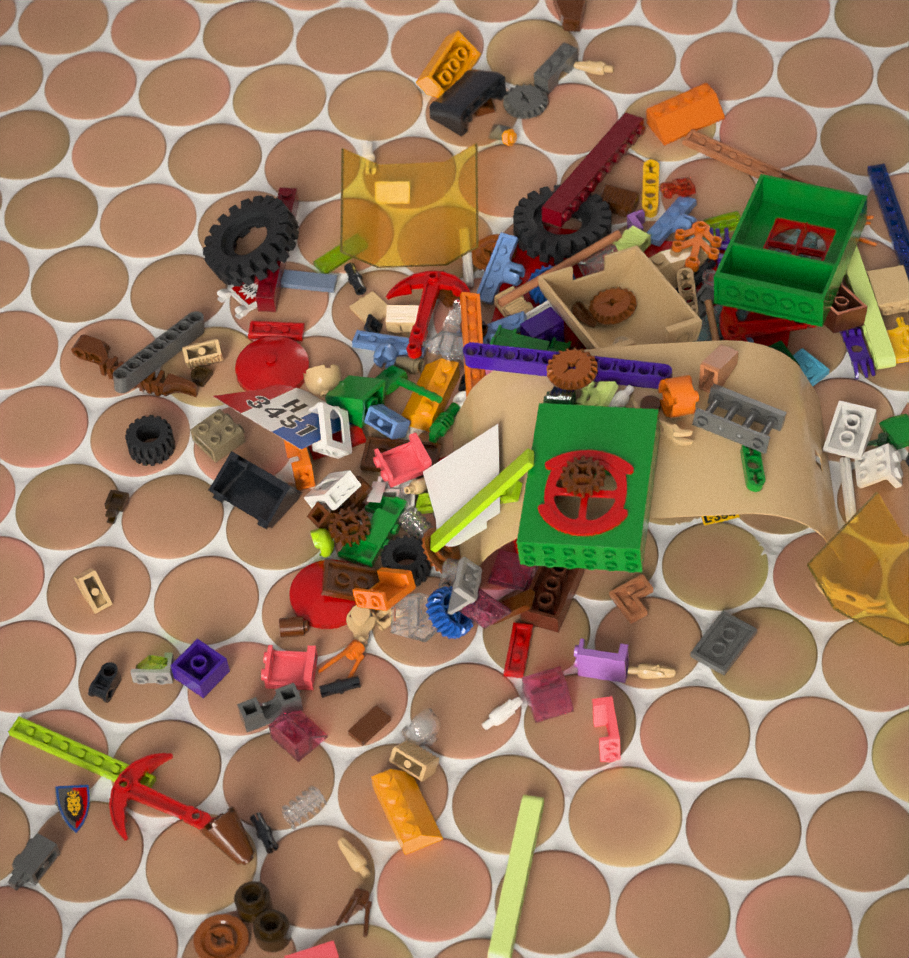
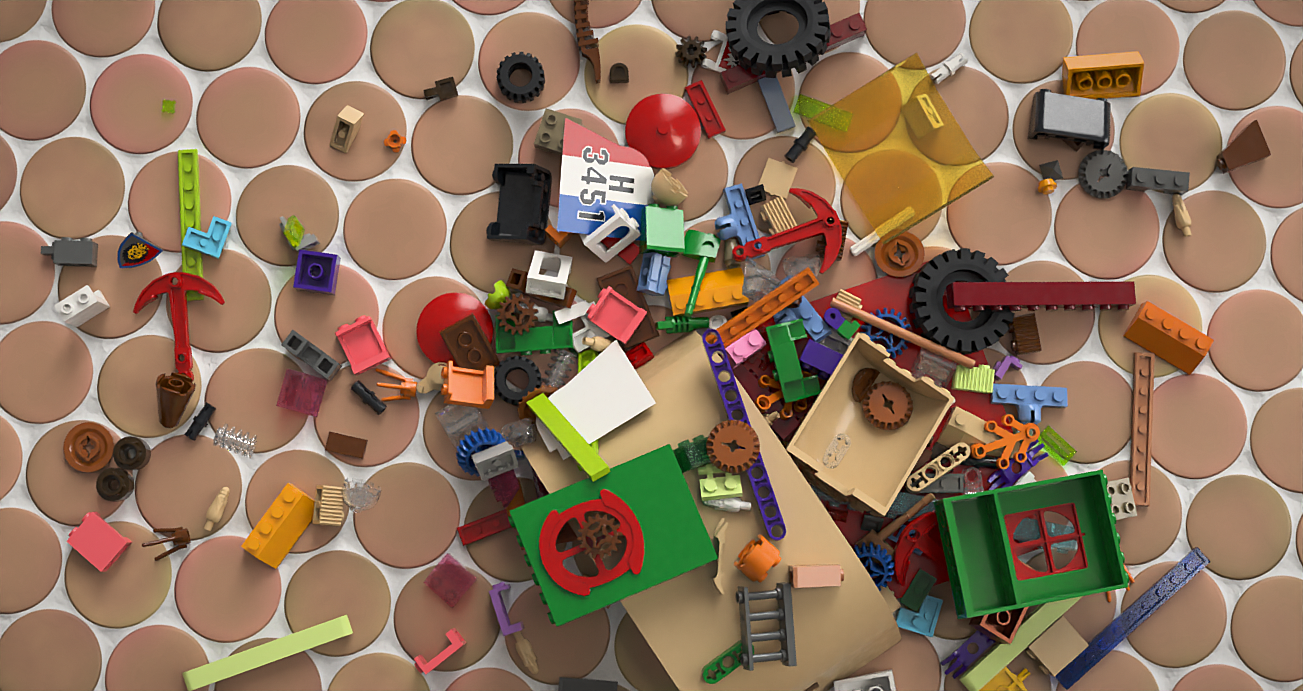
camera: 50 degrees right, 30 degrees up
black piece [88,662,121,703] -> none
dark grey beam [113,311,205,393] -> none
tan brick [182,338,225,369] -> none
reddish brown brick [279,616,309,638] -> none
medium blue plate [477,232,525,305] -> none
white piece [482,697,523,730] -> none
reddish brown tile [641,396,660,411] -> none
yellow beam [642,159,659,218] -> none
clear red plate [659,177,696,199] -> none
none -> white panel [55,285,110,327]
none -> medium azure plate [181,216,232,259]
none -> orange plate [384,130,407,153]
none -> dark brown gear [675,36,707,68]
none -> leg [823,308,861,342]

